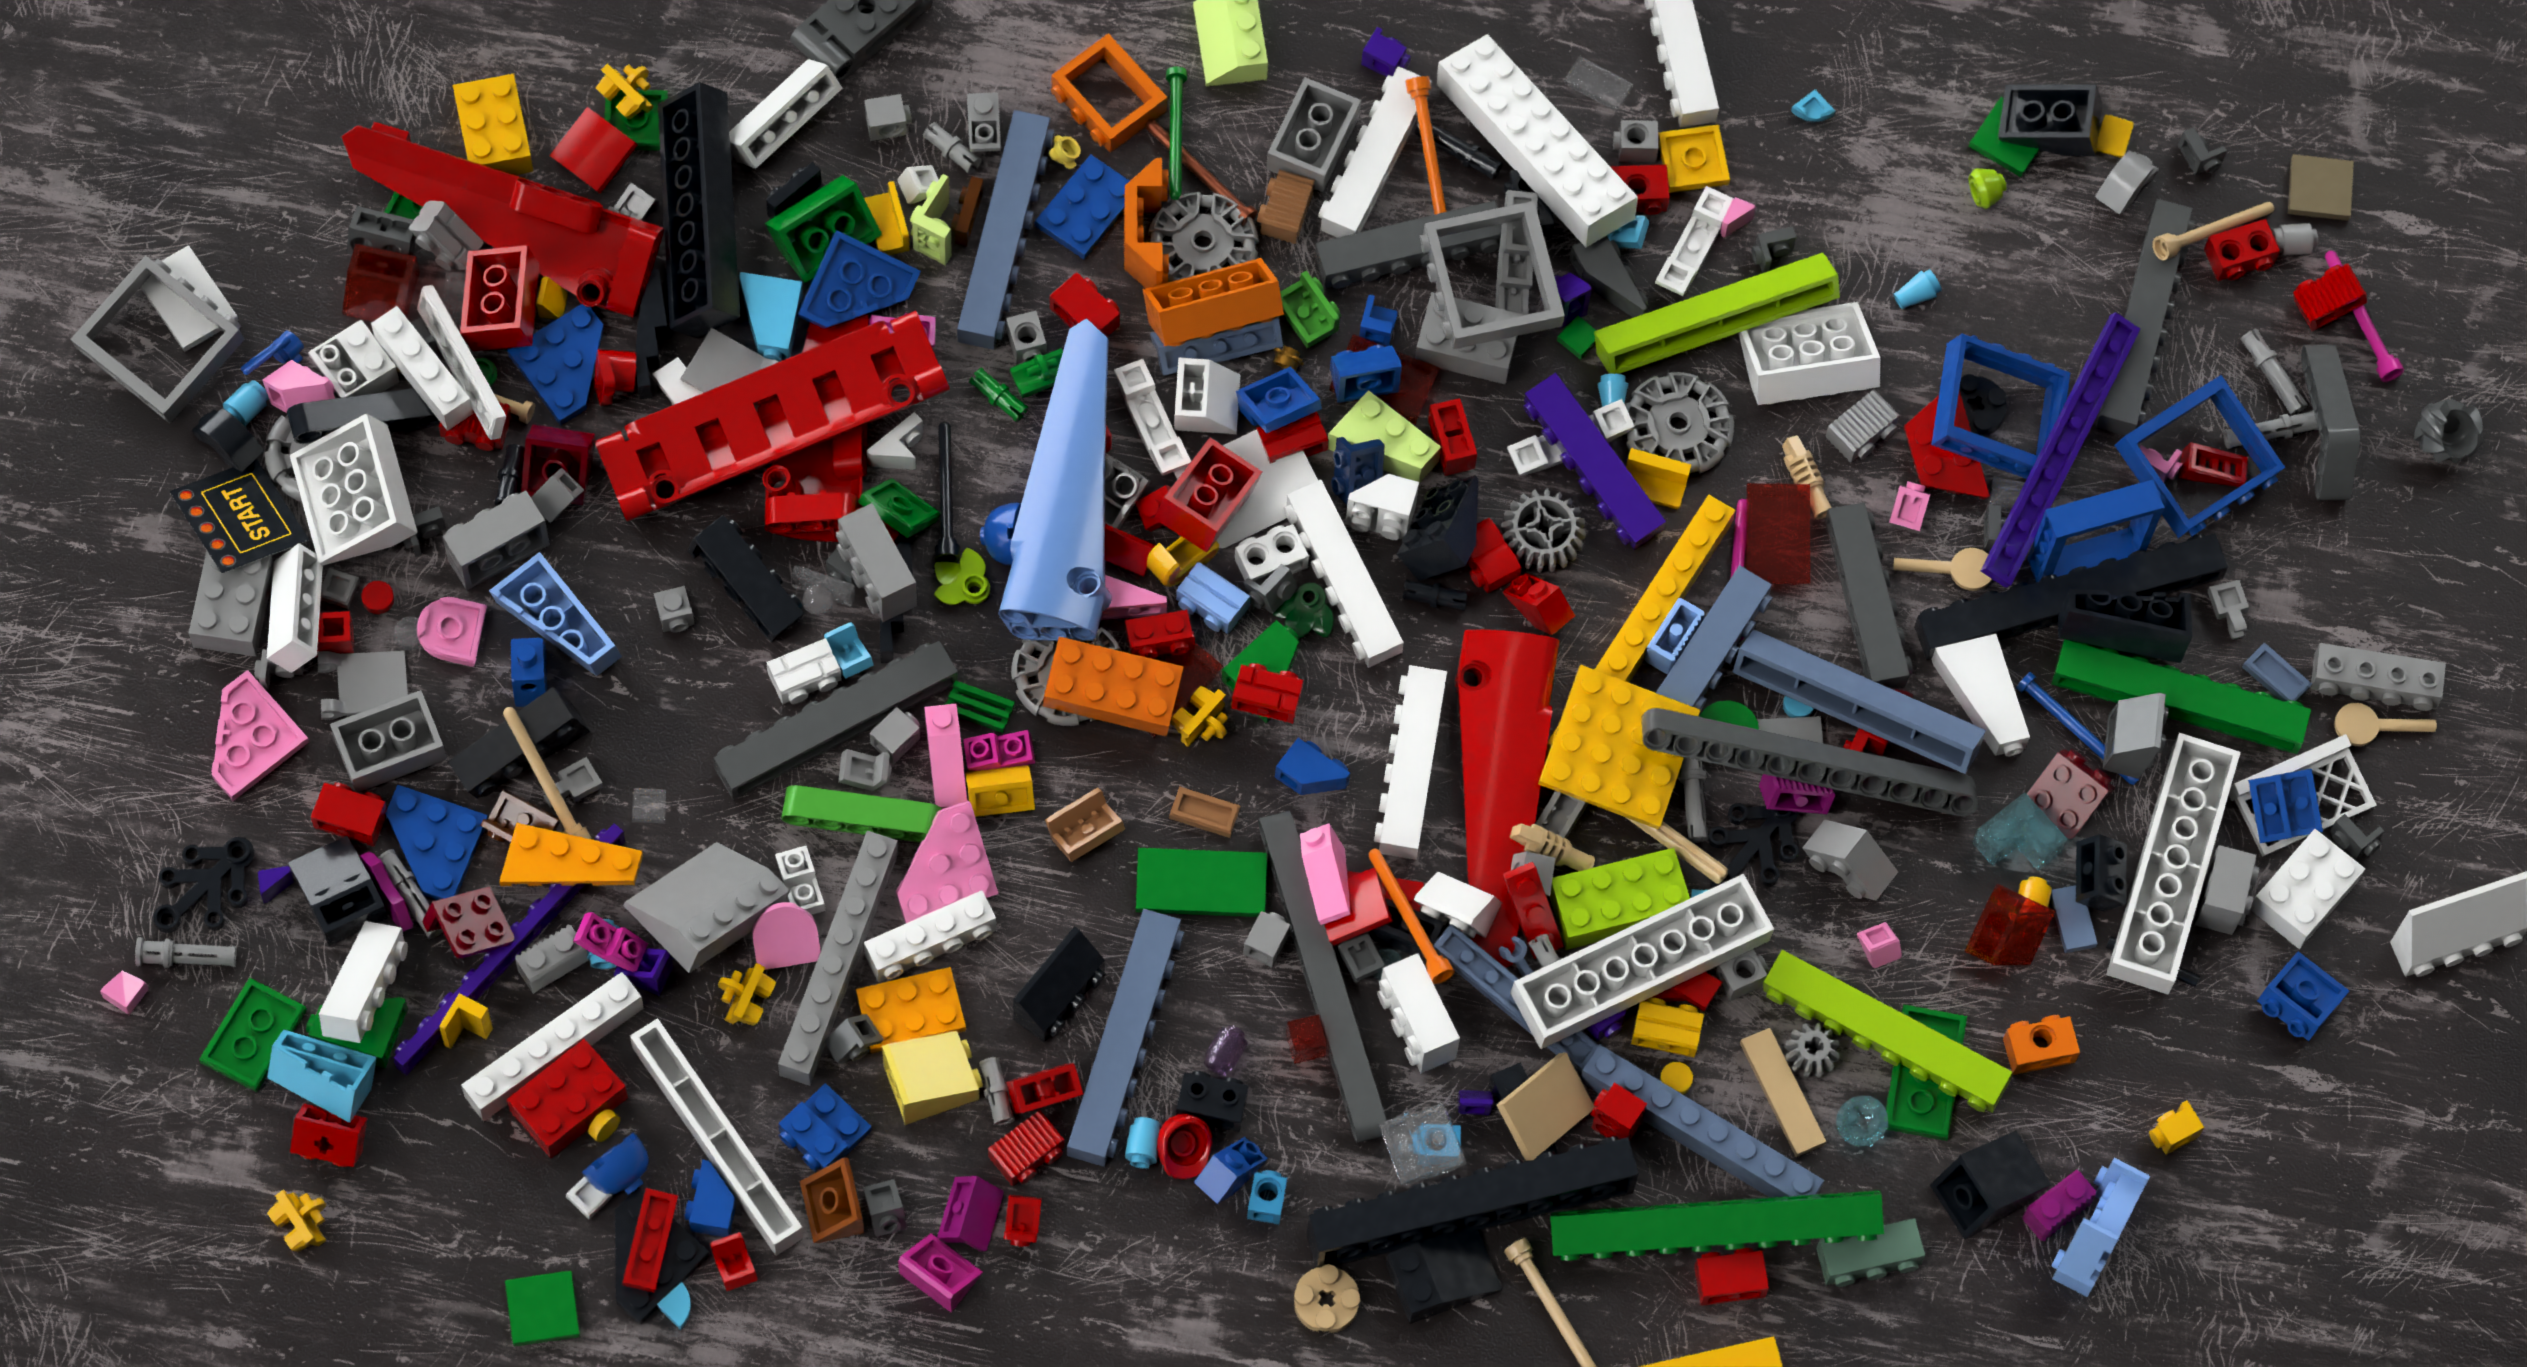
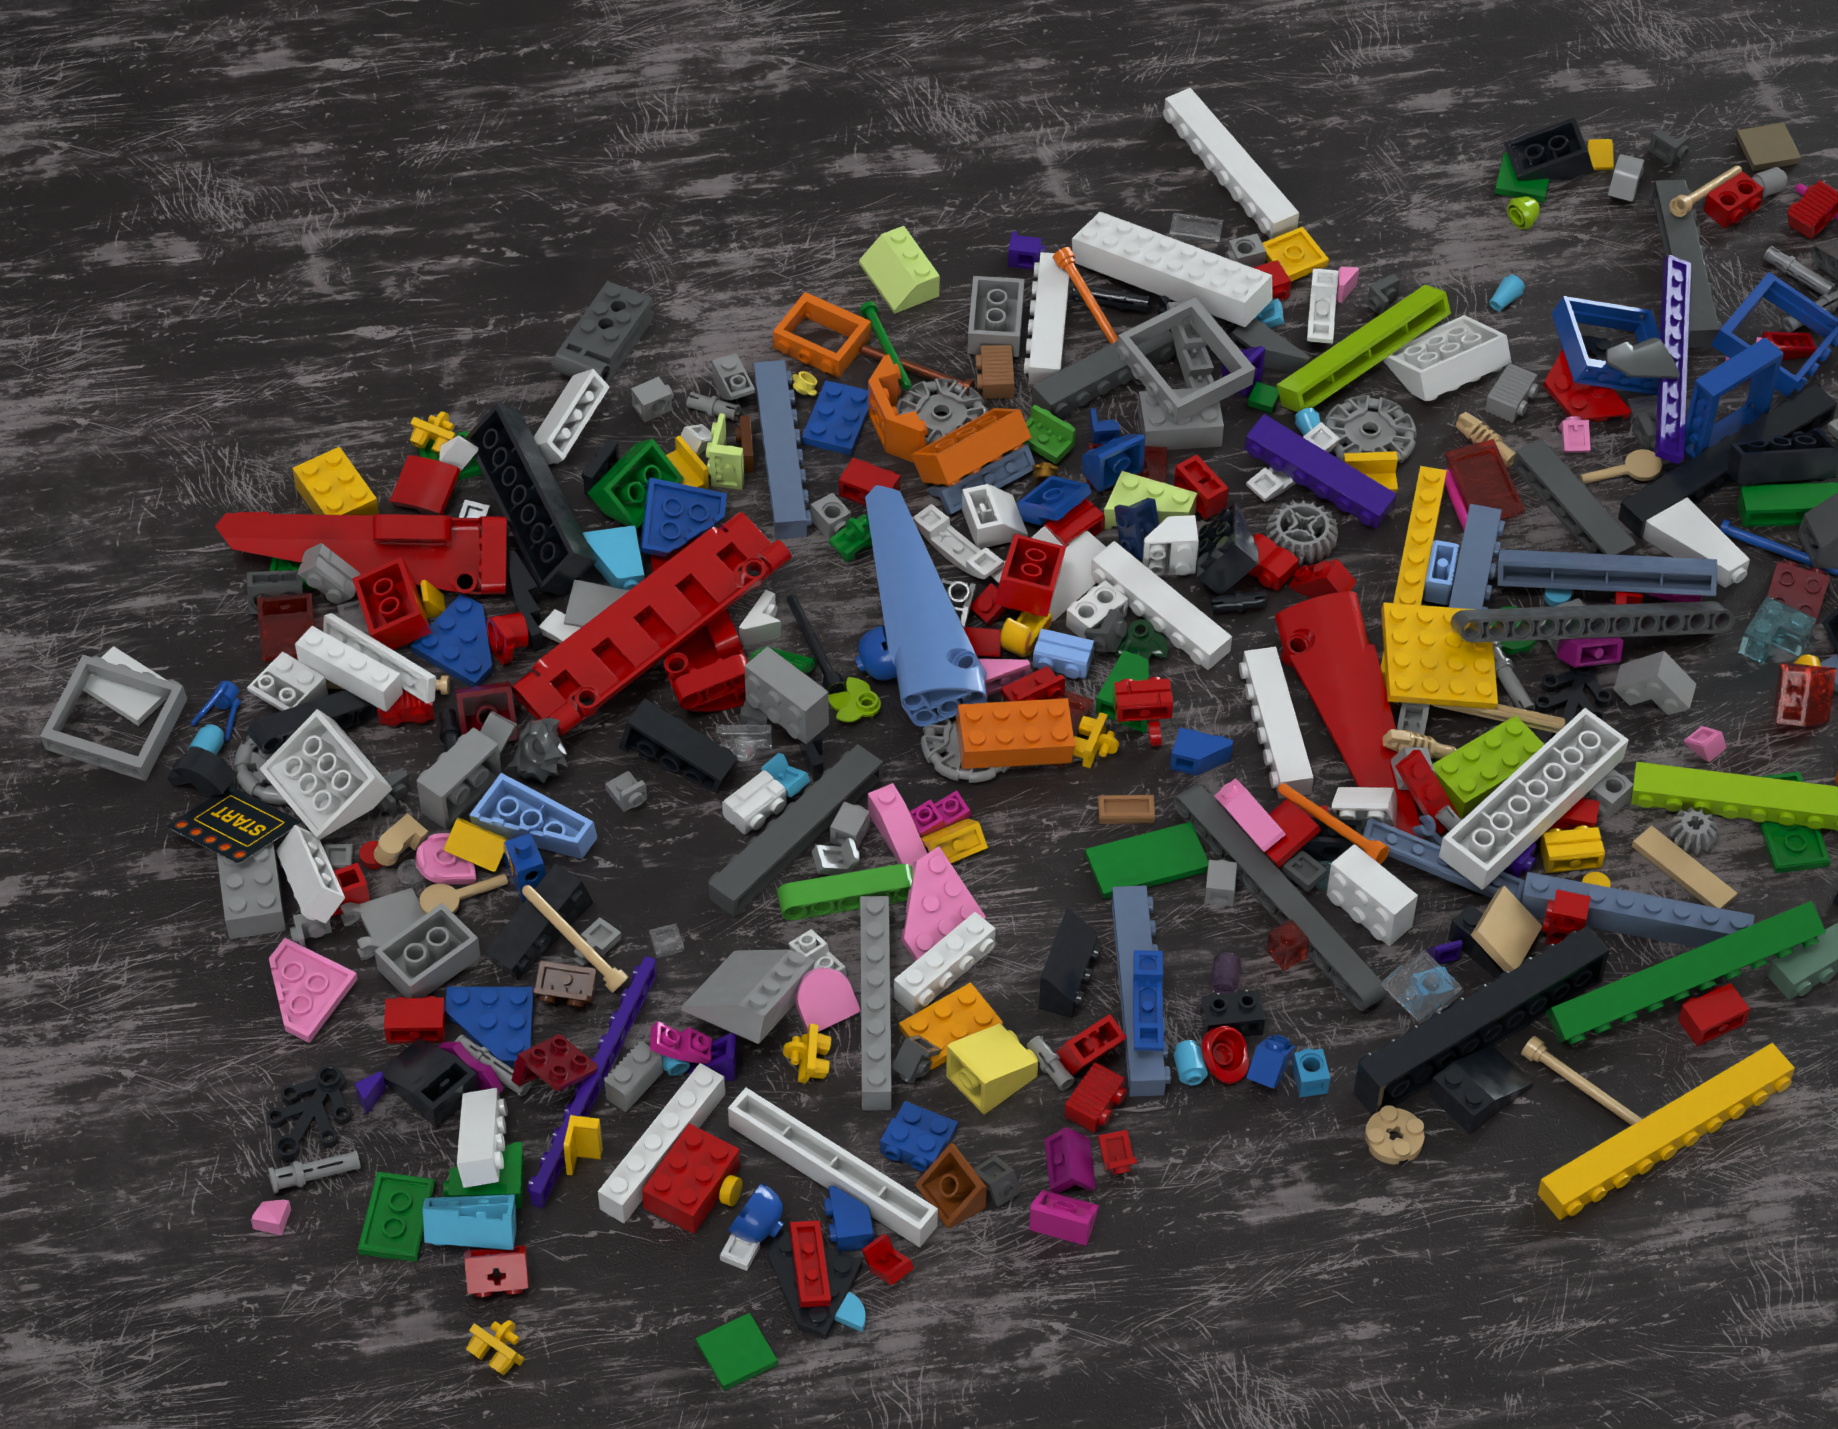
camera: 15 degrees left, 15 degrees down
bright pink slope [262,360,335,413] -> none
light orange wing [499,823,643,886] -> none
green tile [945,680,1015,733] -> none
green pin [969,367,1029,422] -> none
medium nougat bracket [1045,788,1125,862] -> none
medium azure tile [1791,90,1835,122] -> none
clear light blue gear [1836,1096,1889,1147] -> none
none -> tan leg [374,813,428,866]
none -> tan piece [420,874,508,914]
none -> white slope [439,435,478,471]
none -> yellow panel [444,817,509,872]
none -> dark grey hair [507,718,568,783]
none -> blue slope [1133,950,1164,1051]
none -> red tile [1148,719,1162,747]
none -> dark grey panel [1606,337,1679,379]

